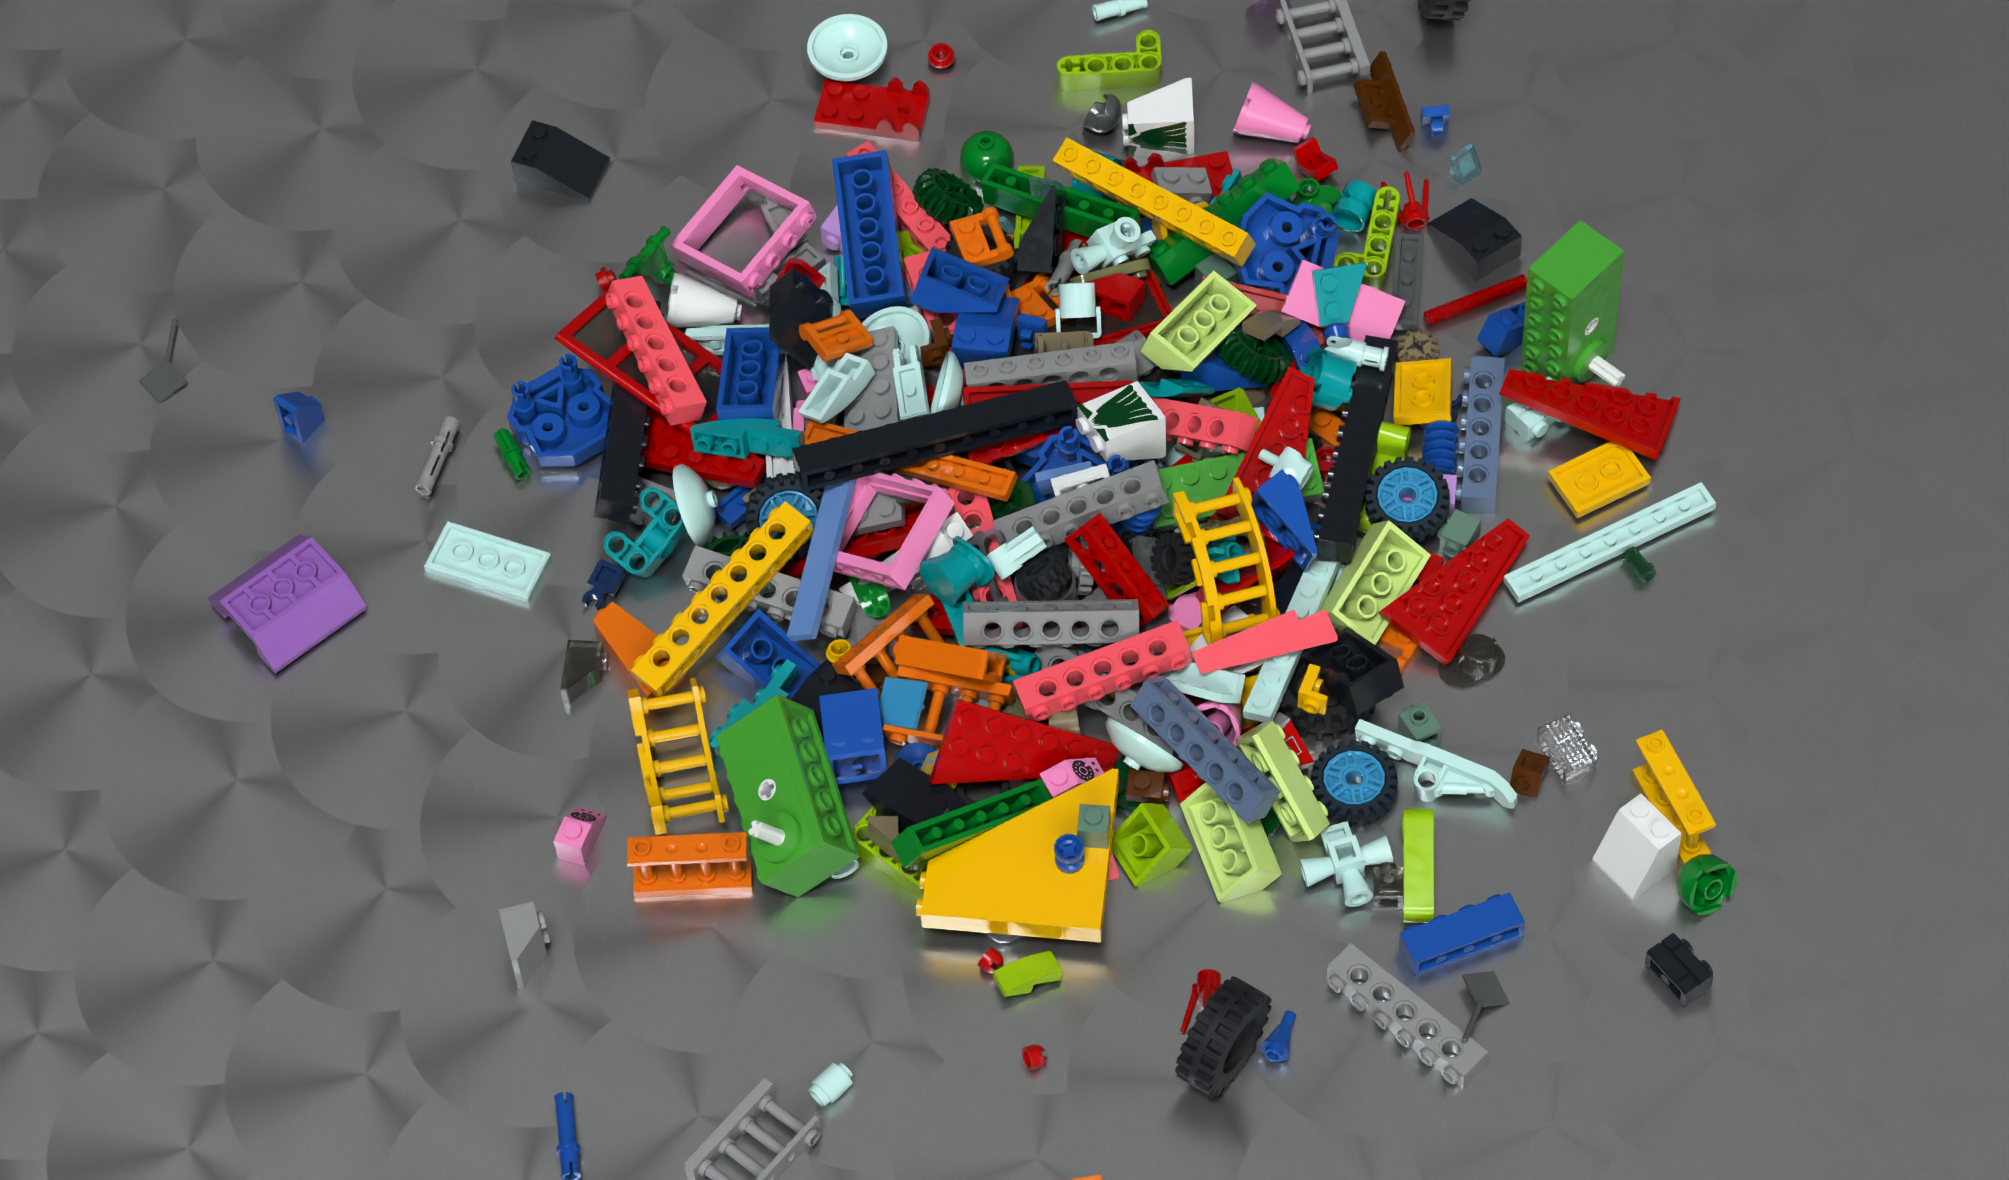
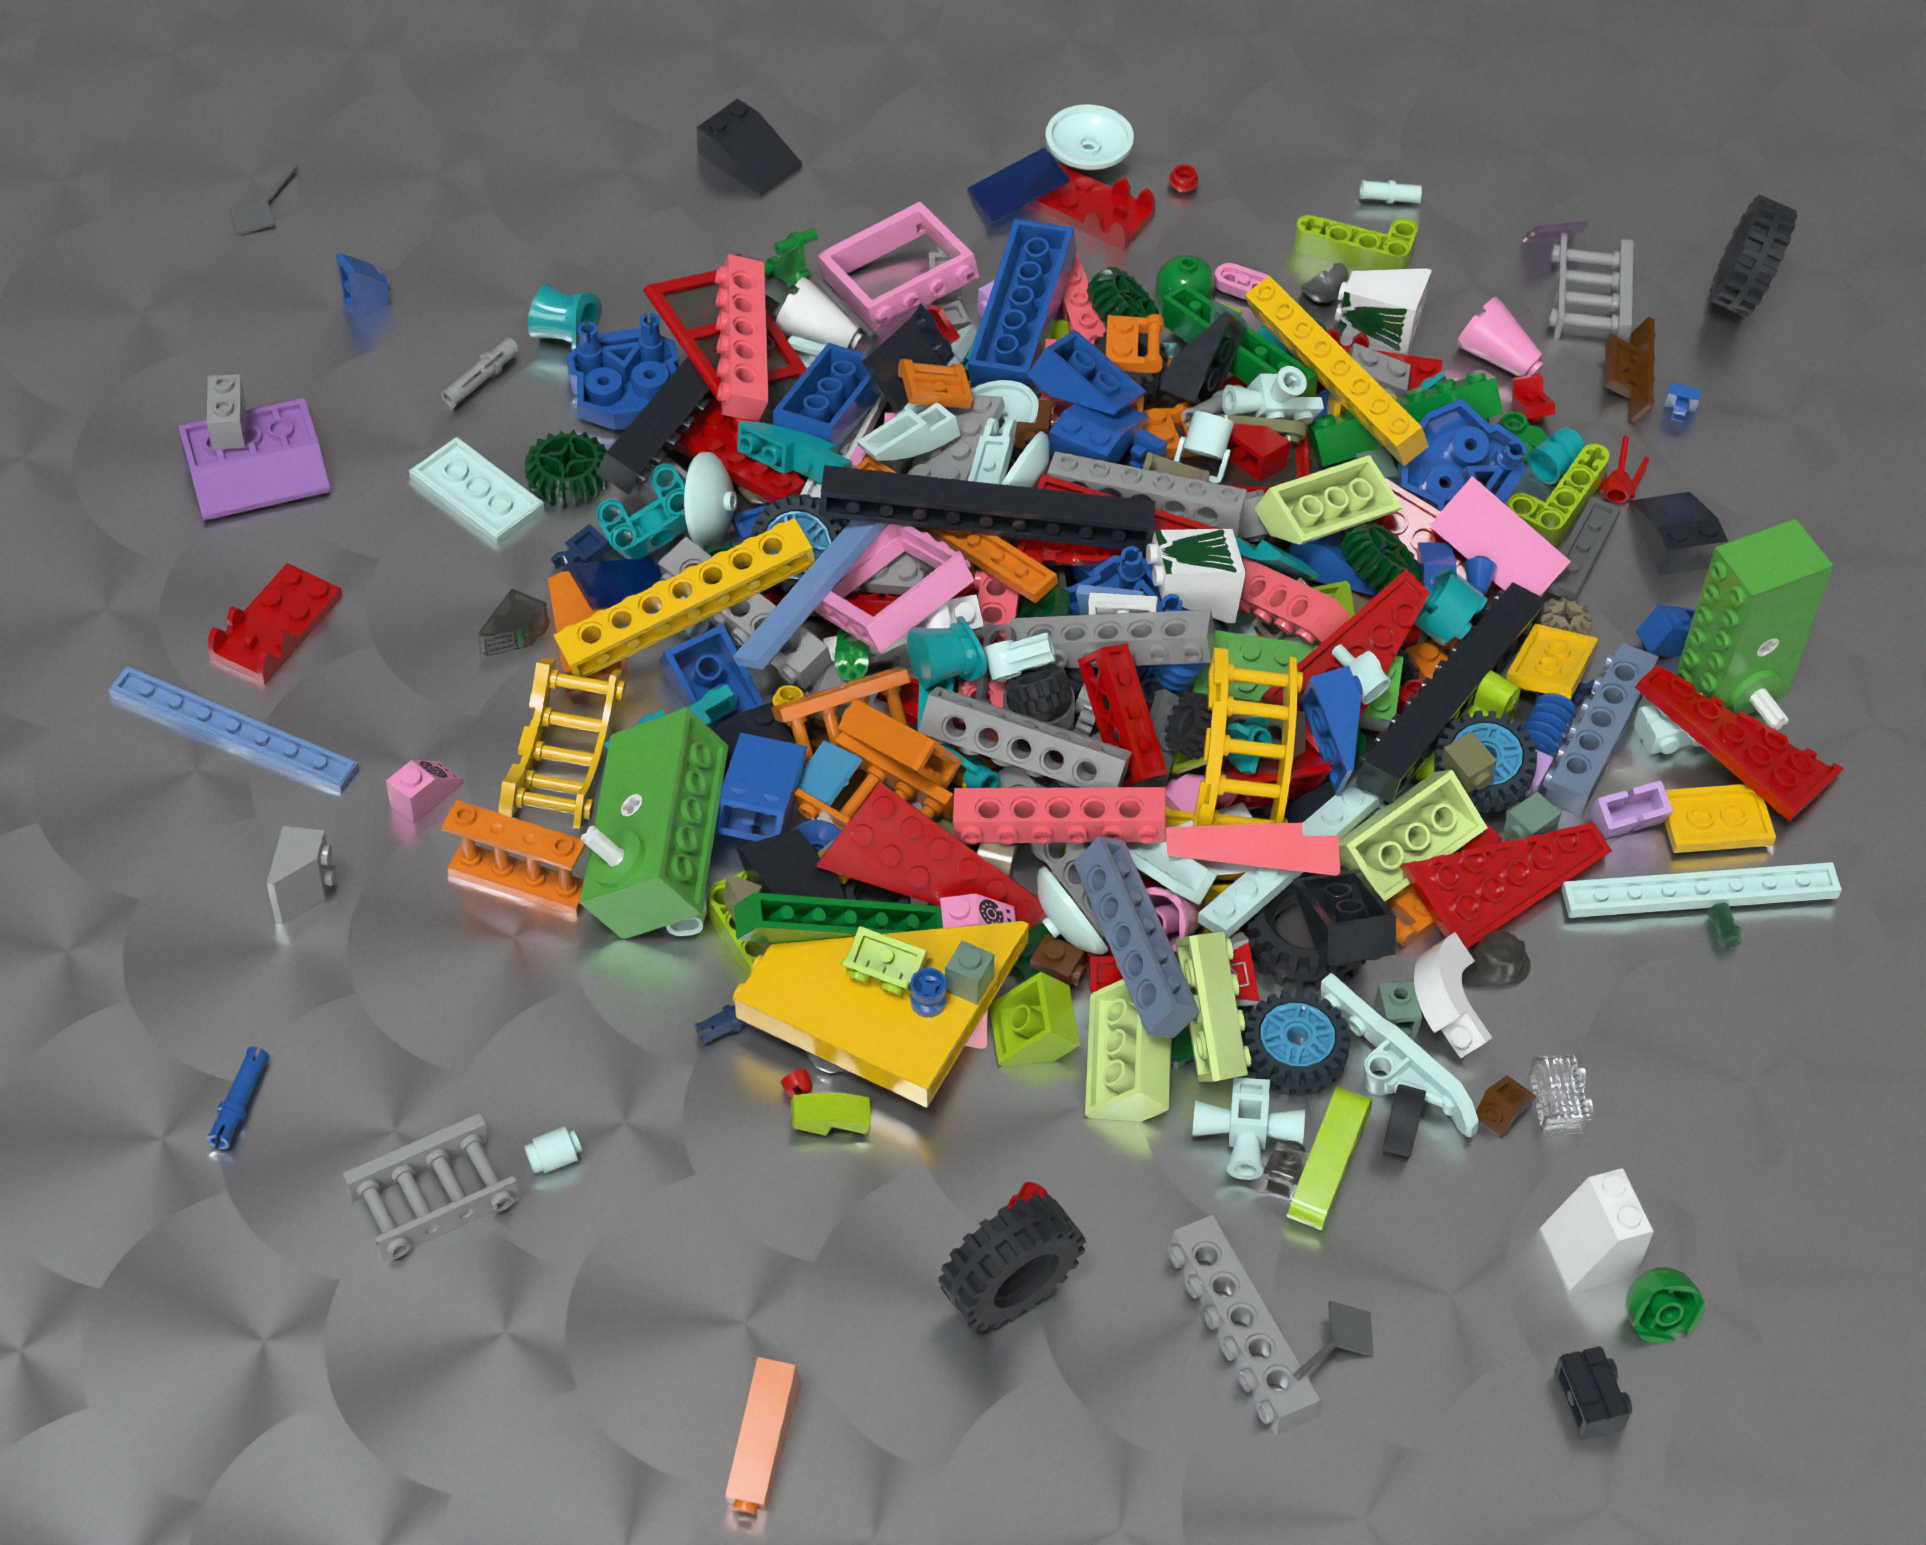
camera: 15 degrees right, 5 degrees down
green axle [494,428,532,480] -> none
red hinge [1022,1044,1047,1071] -> none
dark tan slope [1242,310,1300,341] -> none
blue cone [1260,1011,1296,1062] -> none
yellow bracket [1297,664,1328,715] -> none
teal wing [1311,262,1366,327] -> none
light aqua piece [1324,336,1389,372] -> none
blue brick [1399,892,1525,976] -> none
red axle [1423,274,1527,327] -> none
clear light blue slope [1450,144,1482,185] -> none
yellow fence [1631,729,1716,866] -> none
none -> medium blue tile [108,666,359,794]
none -> light grey brick [207,374,245,450]
none -> red hinge [208,563,342,685]
none -> dark green gear [524,429,607,507]
none -> teal hat [527,283,602,350]
none -> clear blue piece [566,558,662,610]
none -> dark blue pin [694,1004,746,1045]
none -> lime bracket [840,926,928,996]
none -> clear blue piece [967,147,1071,224]
none -> bright pink plate [1215,263,1268,300]
none -> black tyre [1382,1084,1426,1157]
none -> white arch [1414,932,1493,1059]
none -> olive brick [1441,731,1497,794]
none -> lavender piece [1588,780,1673,839]

